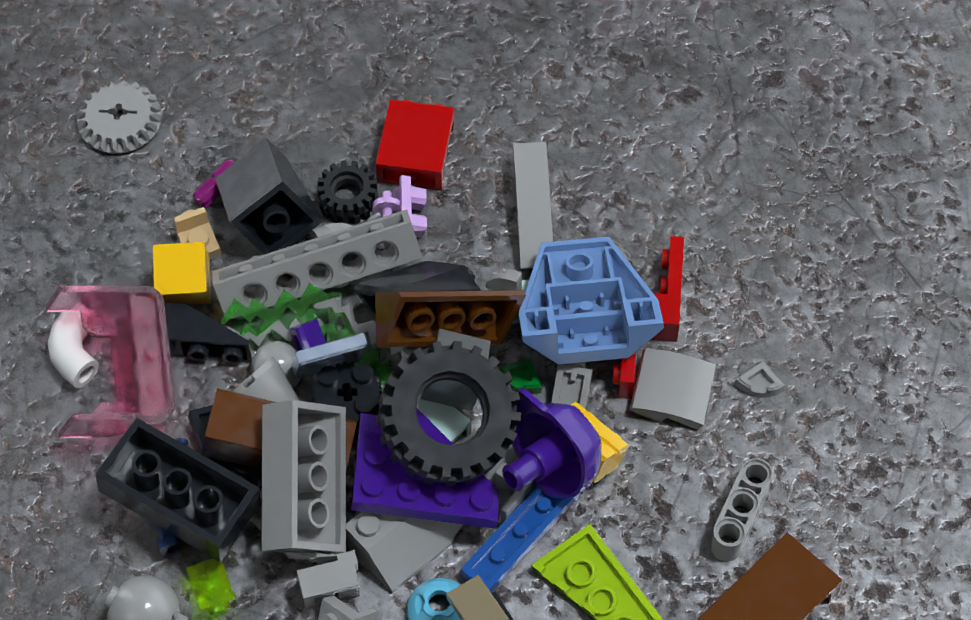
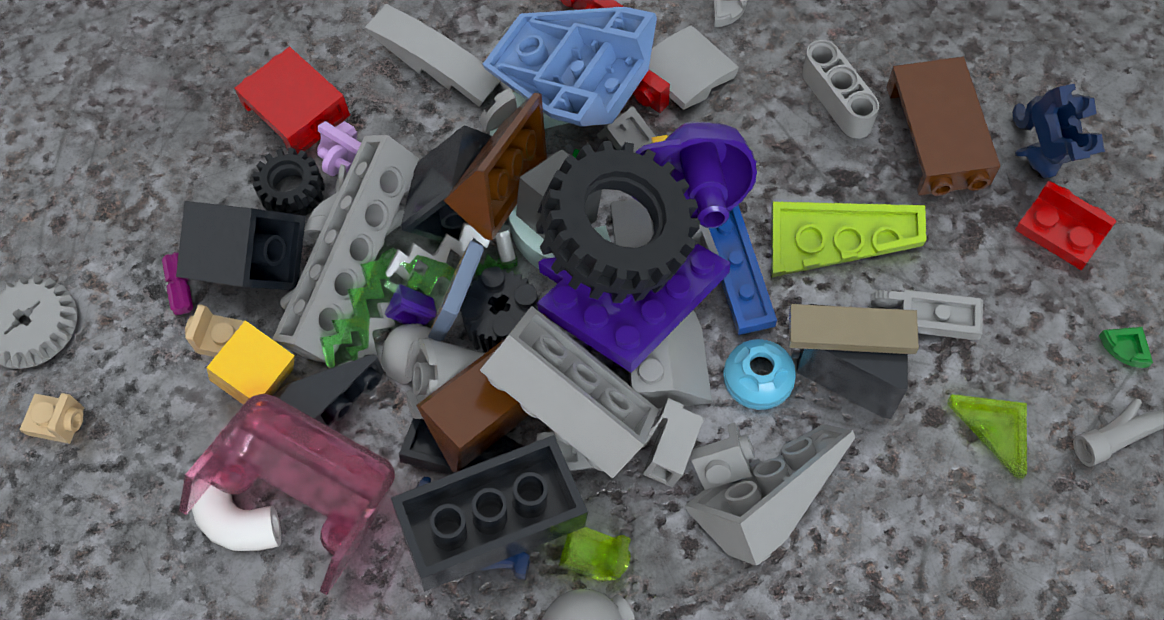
camera: 50 degrees left, 5 degrees up
none -> tan bracket [20,393,84,444]

